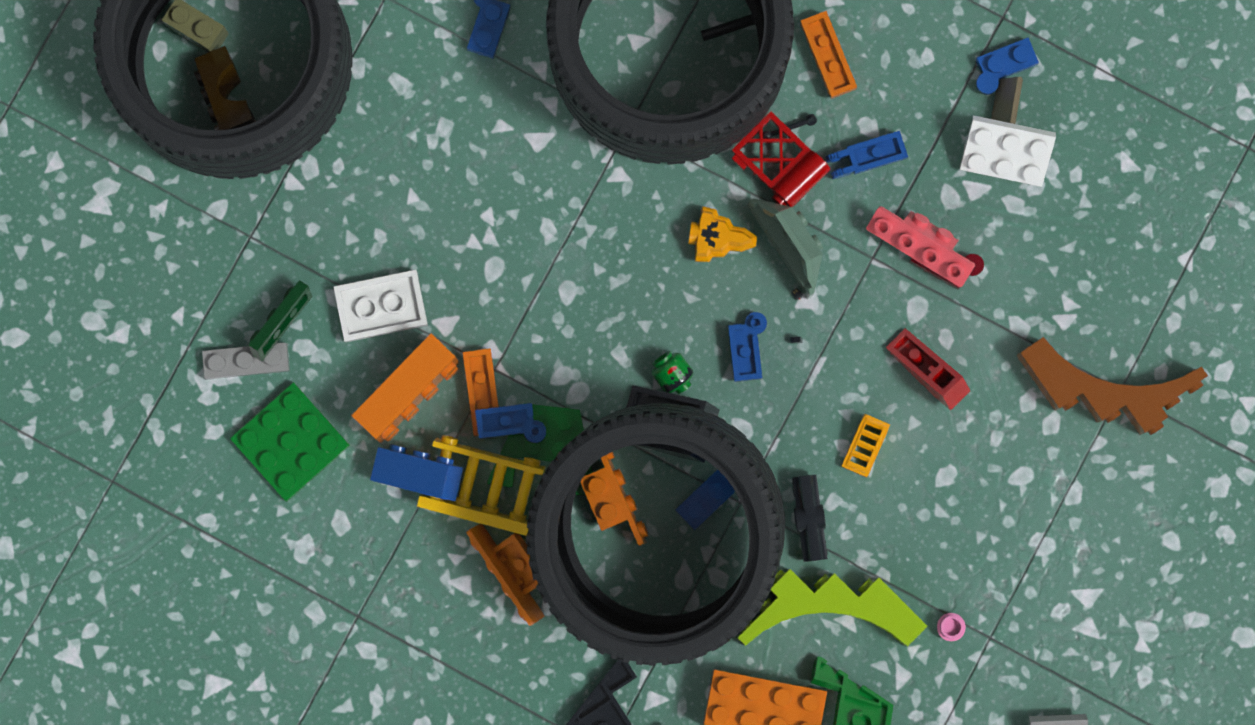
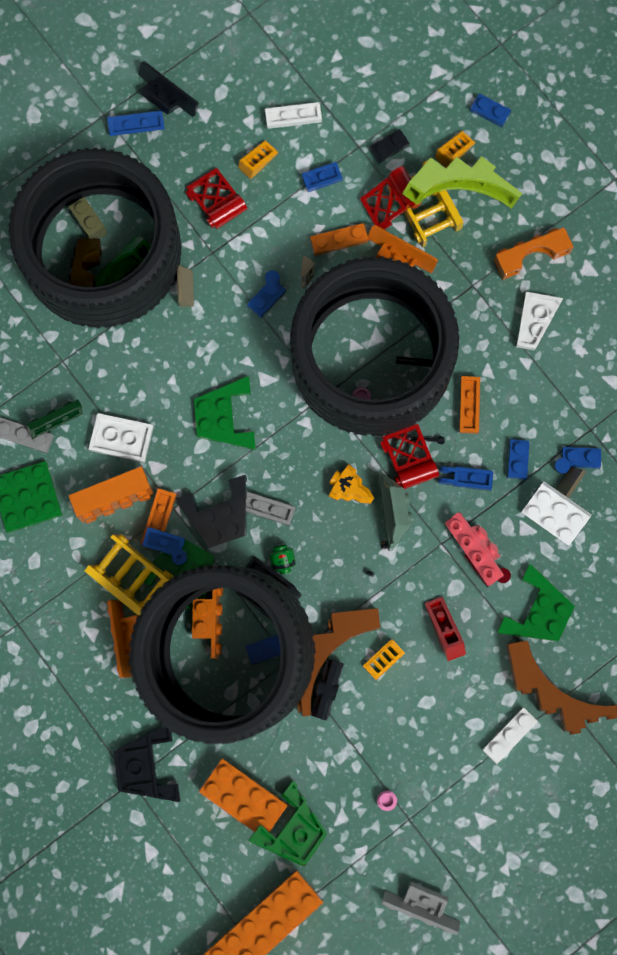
camera: 25 degrees right, 5 degrees down
blue brick [370,444,463,501] -> none
blue hinge [728,312,767,382] -> none
lime arch [736,569,928,647] -> none
none -> green arch [95,236,151,287]
none -> black wing [175,475,247,548]
none -> dark tan slope [177,266,194,307]
none -> green wing [194,377,256,450]
none -> light grey plate [246,491,296,526]
none -> dark orange arch [298,608,380,717]
none -> bright pink plate [352,387,371,400]
none -> white plate [482,707,538,764]
none -> green wing [497,564,575,642]
none -> blue plate [507,439,530,480]

